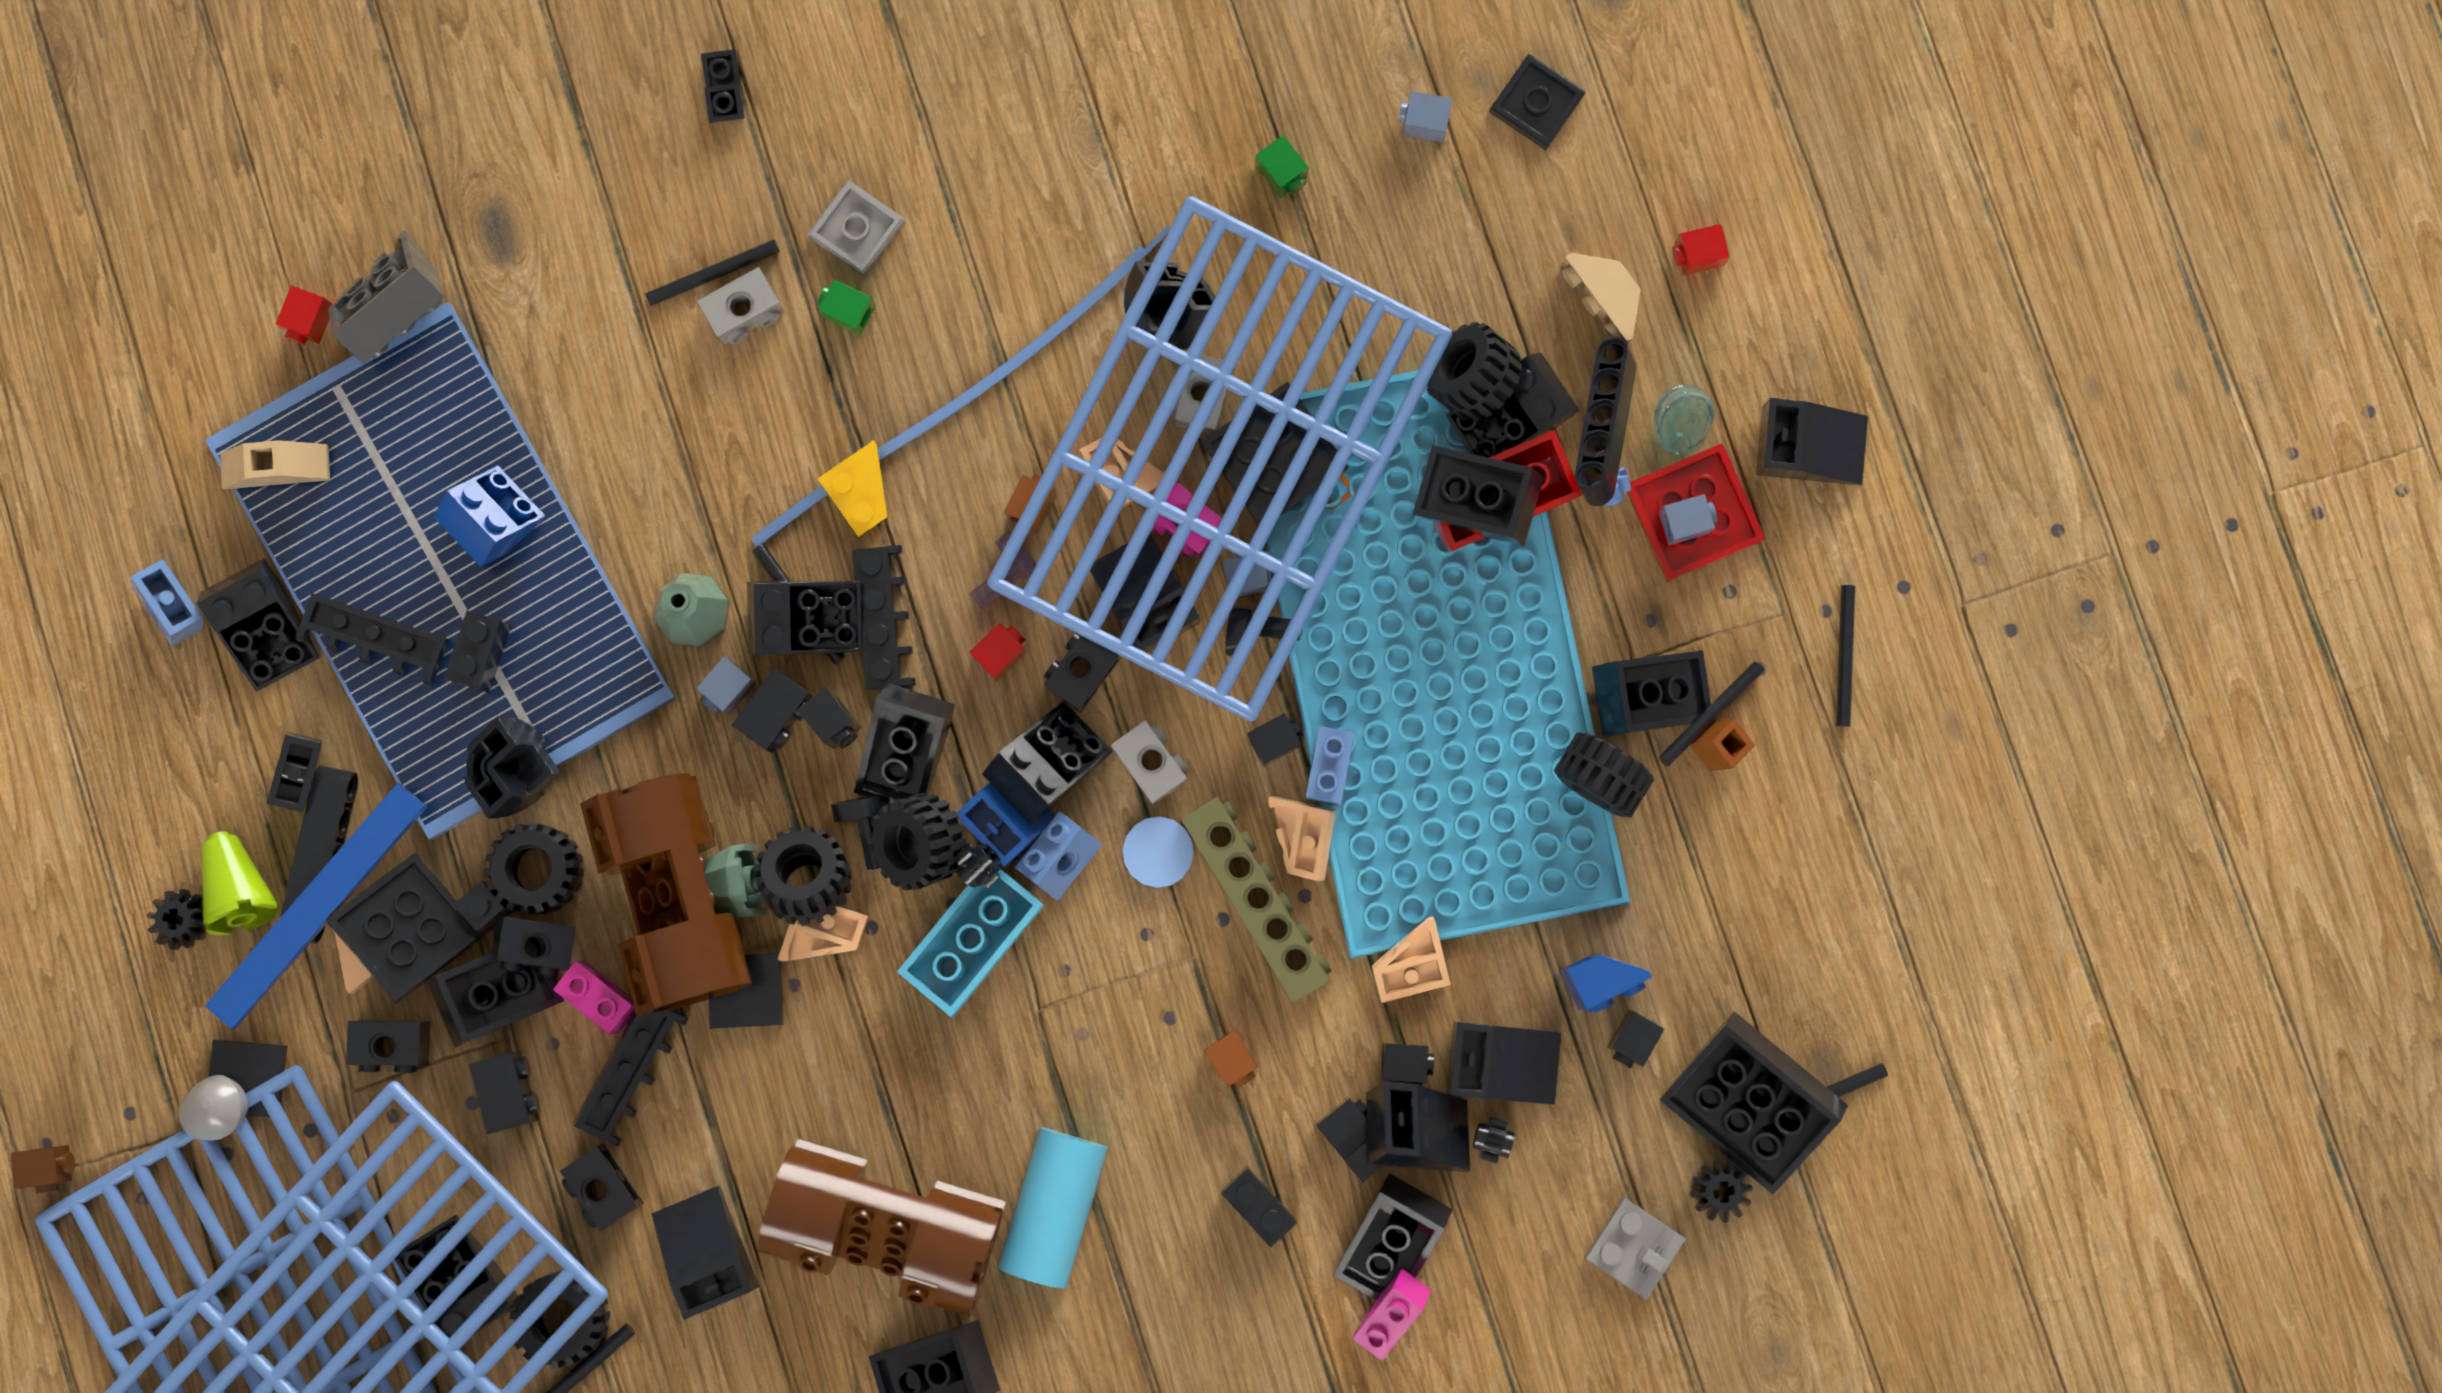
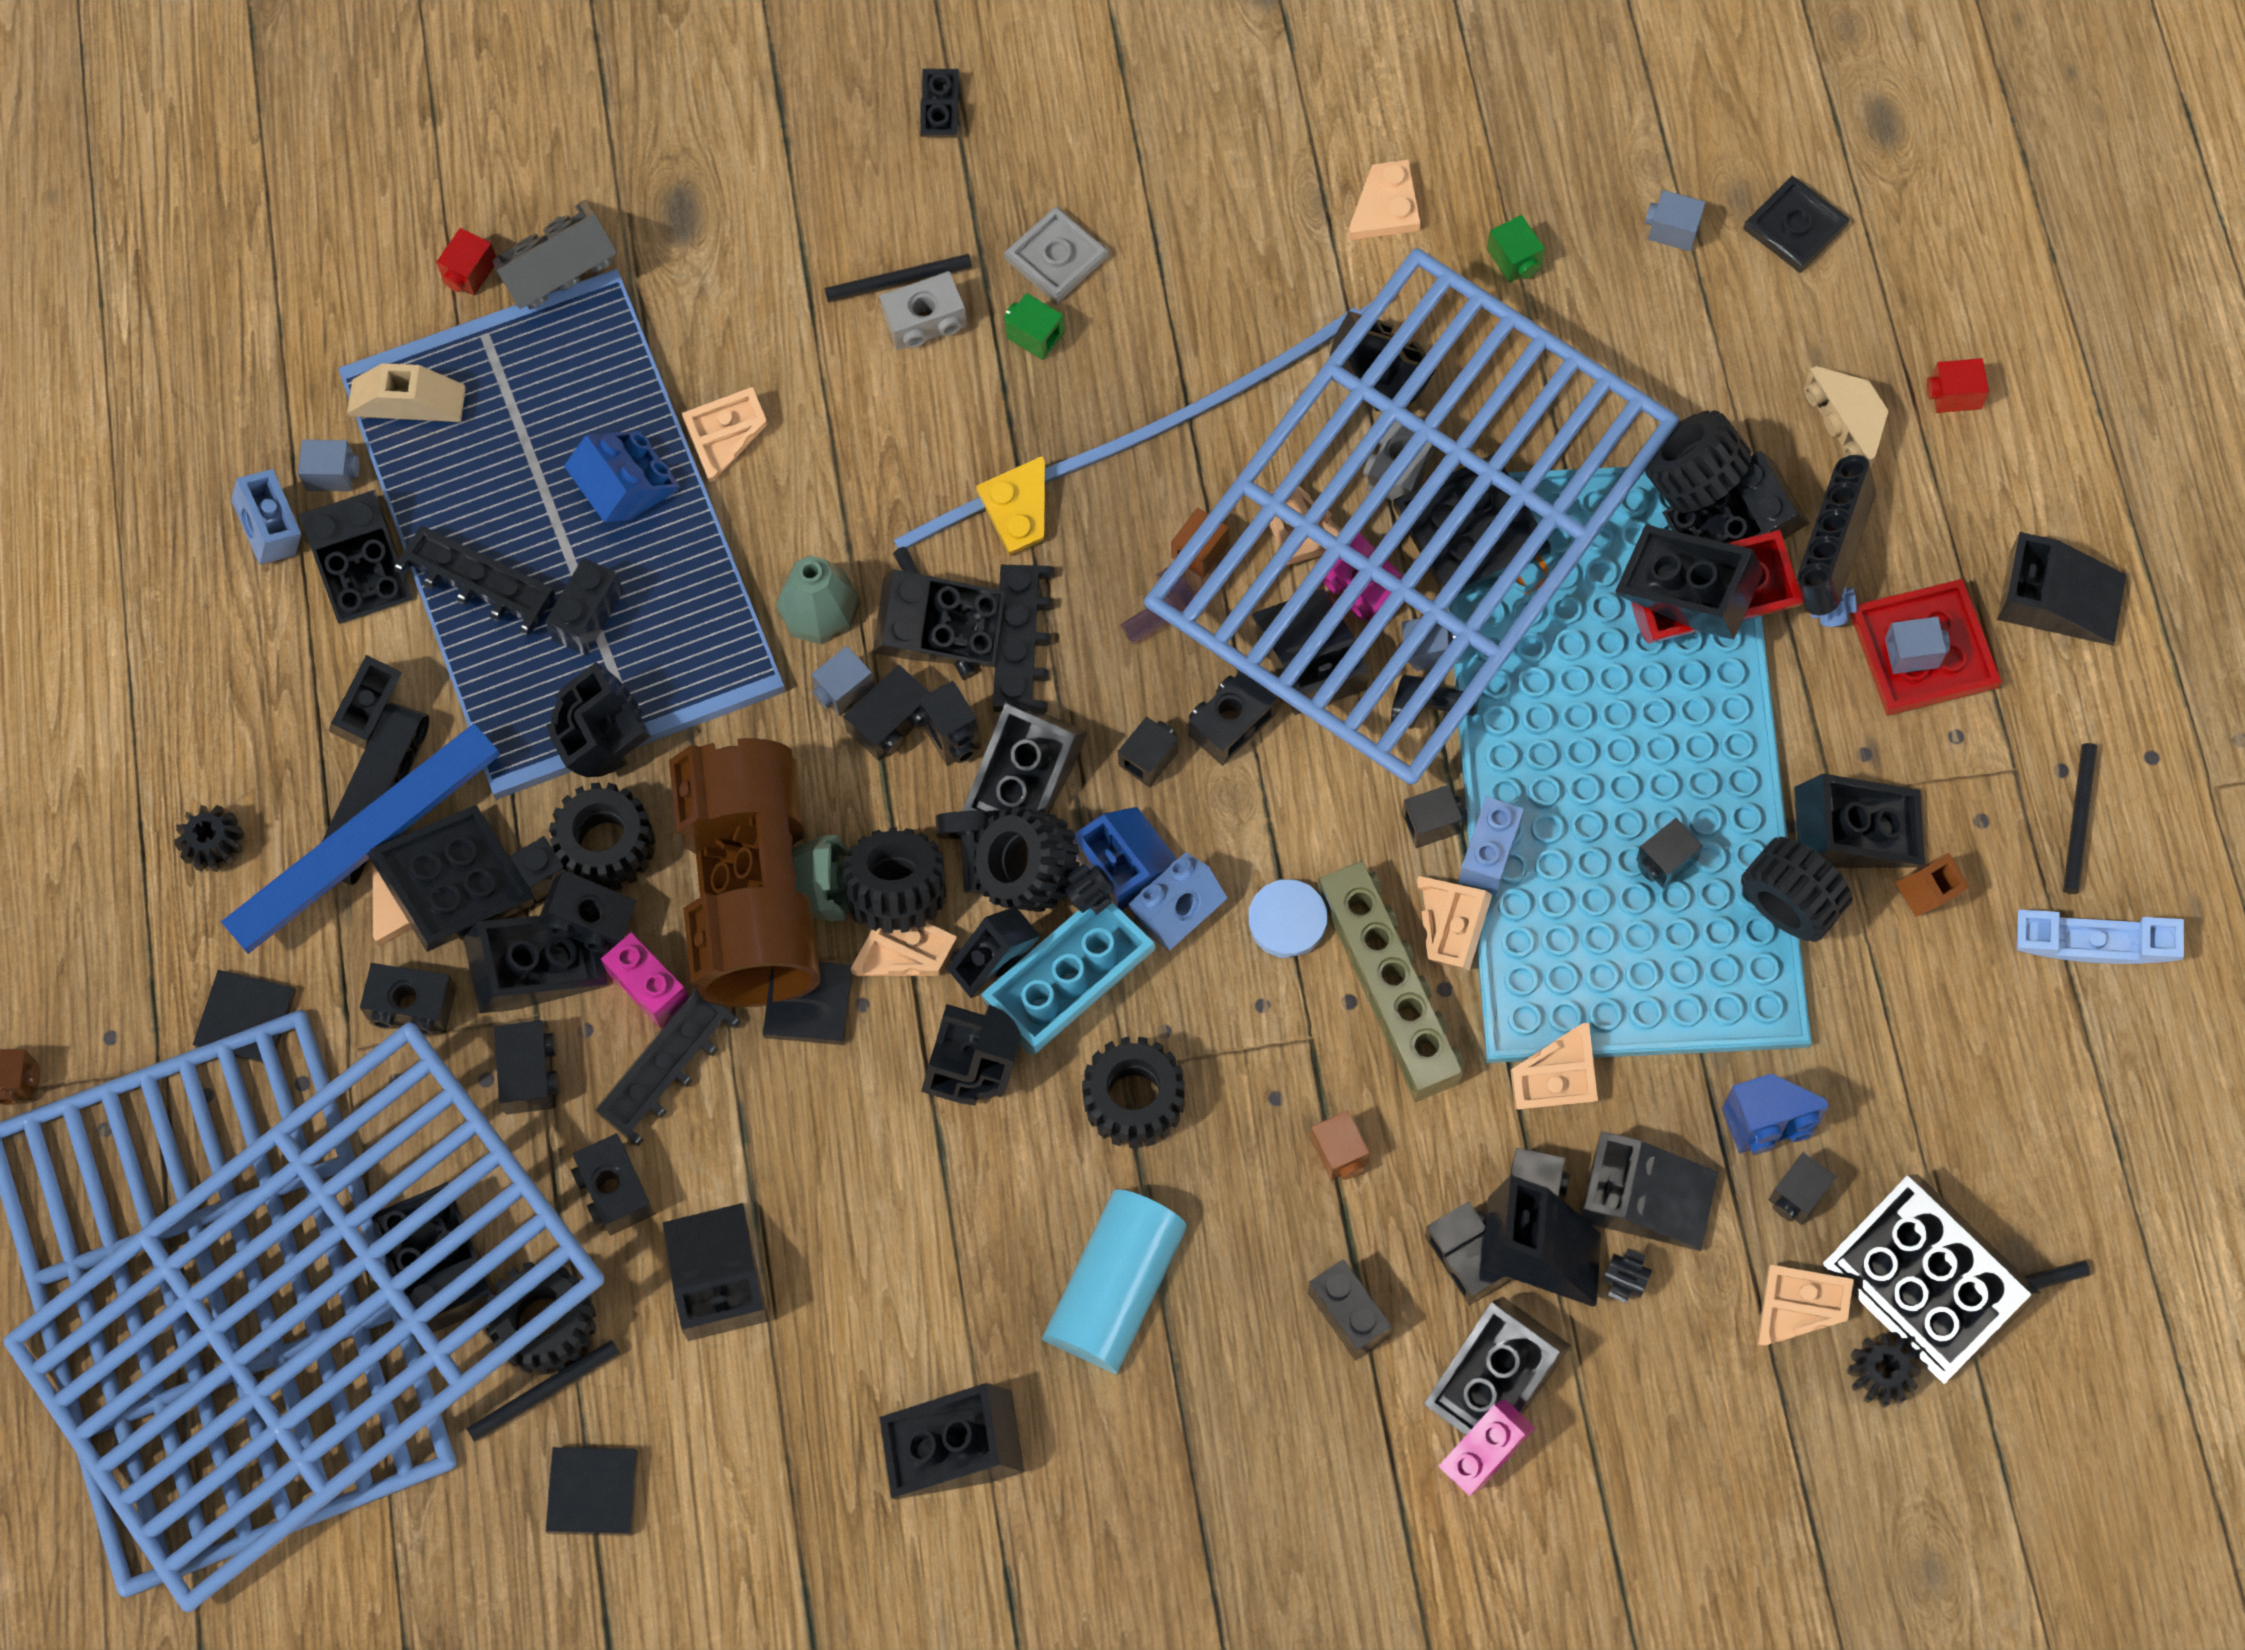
camera: 10 degrees right, 15 degrees down
light grey hat [179,1075,248,1140] -> none
lime cone [201,831,278,935] -> none
reddish brown cylinder [758,1139,1006,1316] -> none
red brick [969,623,1027,681] -> none
black slope [982,701,1113,826] -> none
light grey brick [1111,720,1189,805] -> none
light grey hinge [1584,1197,1686,1300] -> none
clear light blue hat [1654,385,1715,454] -> none
black bar [1658,661,1764,767] -> none
none -> sand blue brick [298,440,360,491]
none -> light nougat wing [682,387,767,483]
none -> black brick [921,1004,1020,1106]
none -> black brick [946,906,1040,998]
none -> black tyre [1082,1037,1185,1148]
none -> black brick [1118,716,1178,788]
none -> light nougat wing [1348,160,1420,240]
none -> black brick [1636,818,1703,889]
none -> light nougat wing [1757,1265,1853,1346]
none -> light blue slope [2017,910,2184,964]

